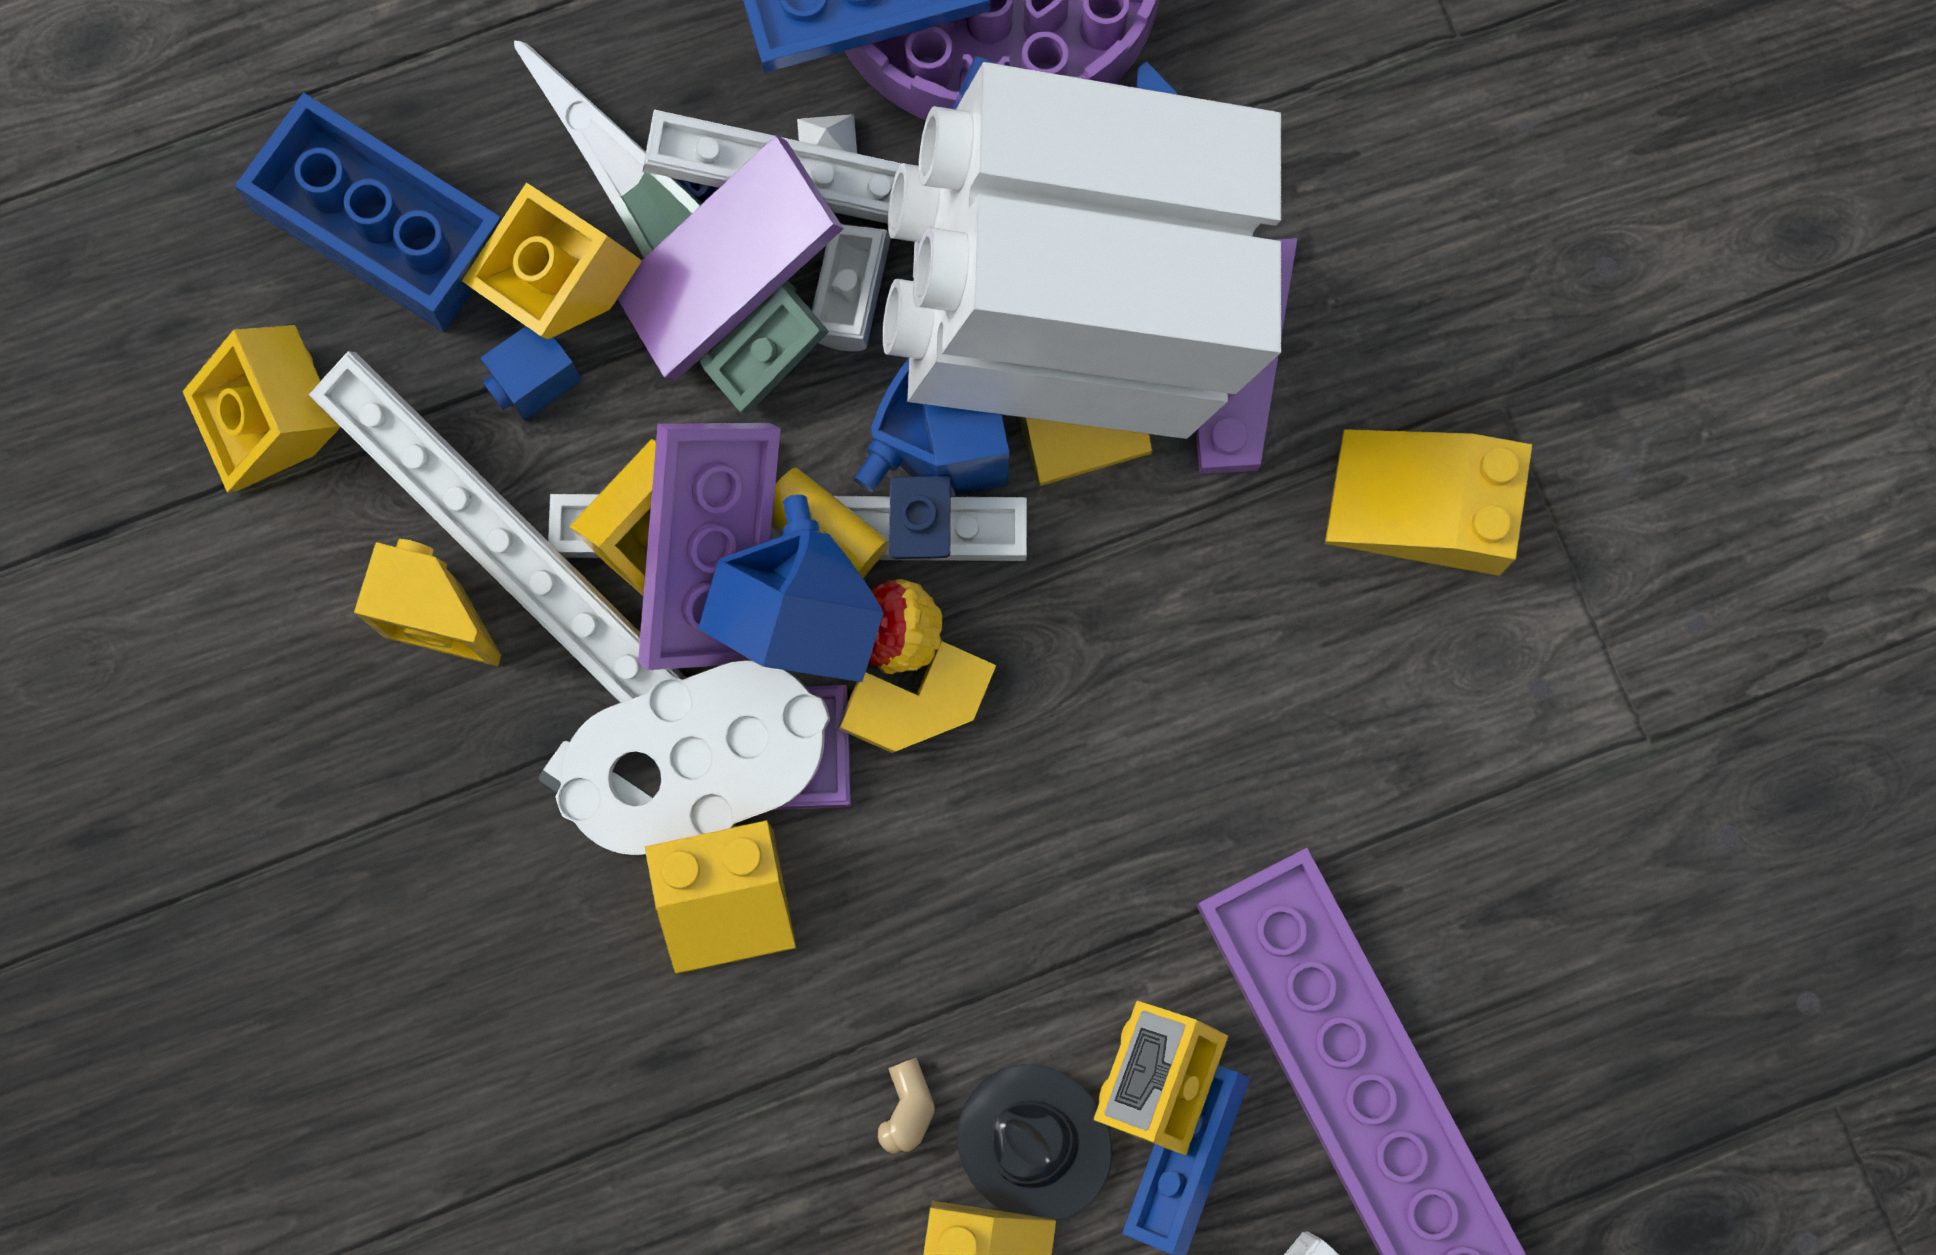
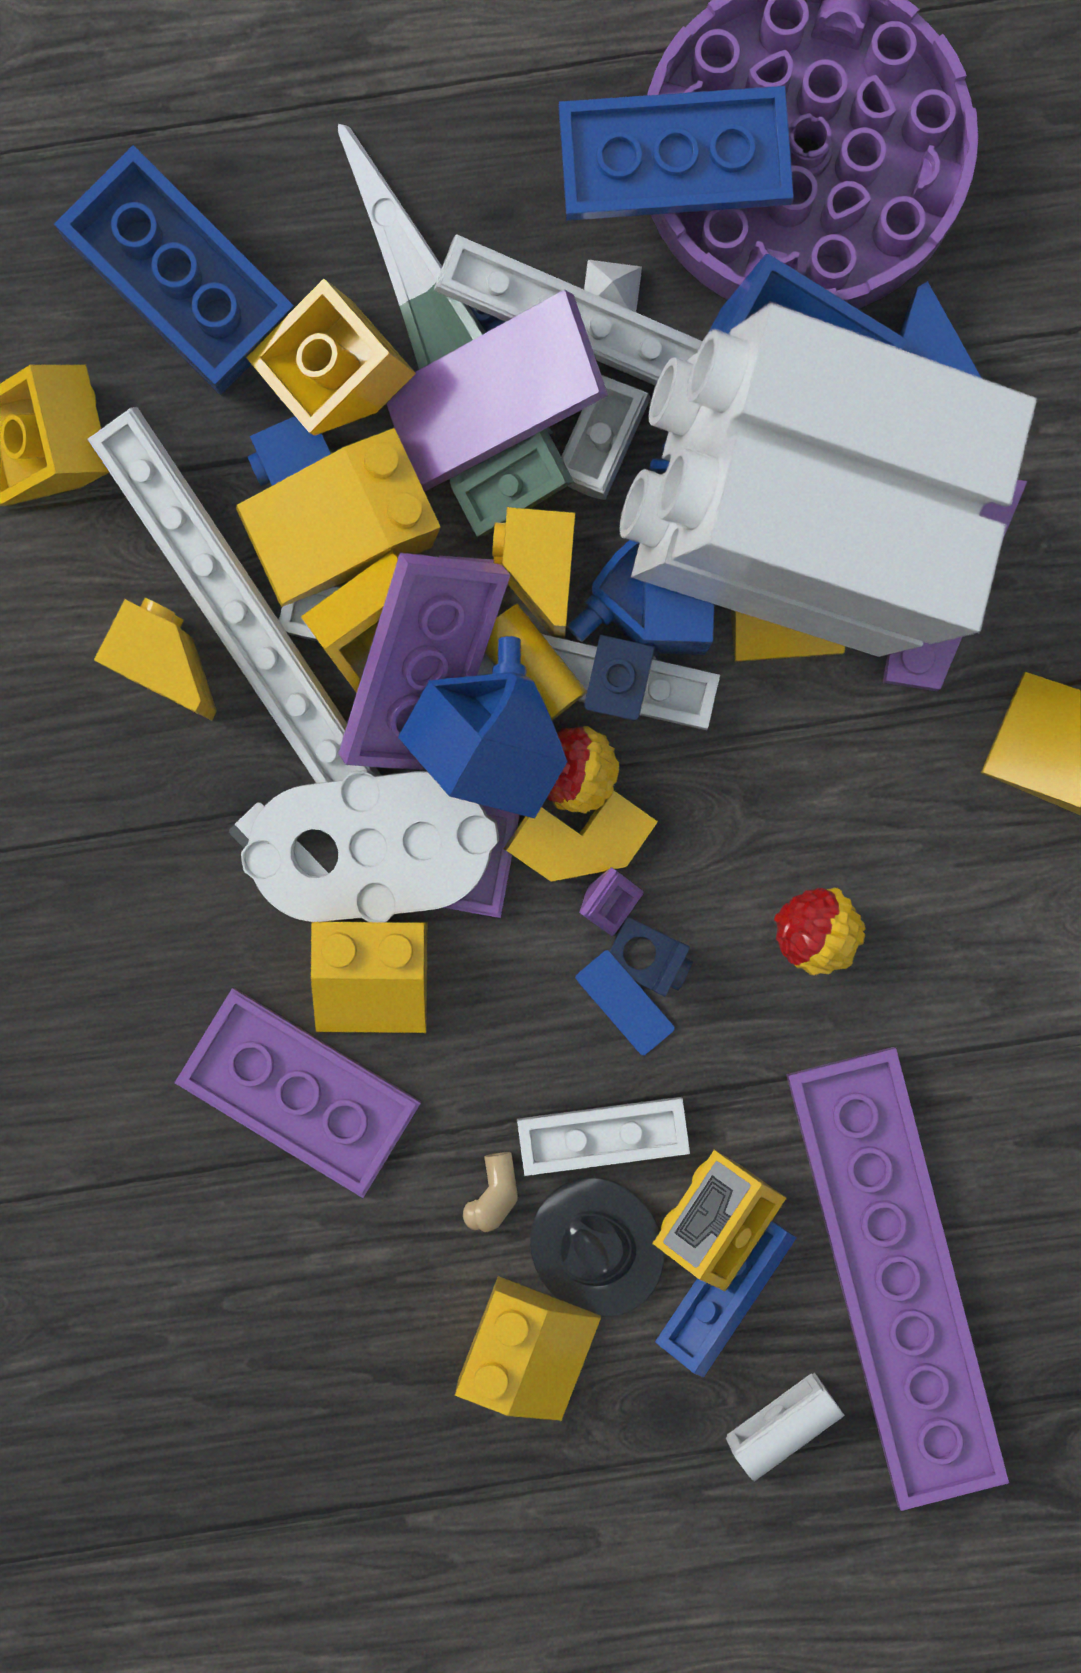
camera: 15 degrees right, 10 degrees up
none -> medium lavender tile [175,988,421,1198]
none -> yellow slope [236,428,441,607]
none -> yellow slope [492,507,575,639]
none -> white plate [517,1097,690,1176]
none -> blue sticker [575,950,674,1055]
none -> medium lavender slope [579,867,644,937]
none -> dark blue bracket [610,917,693,997]
none -> piece [774,888,866,976]

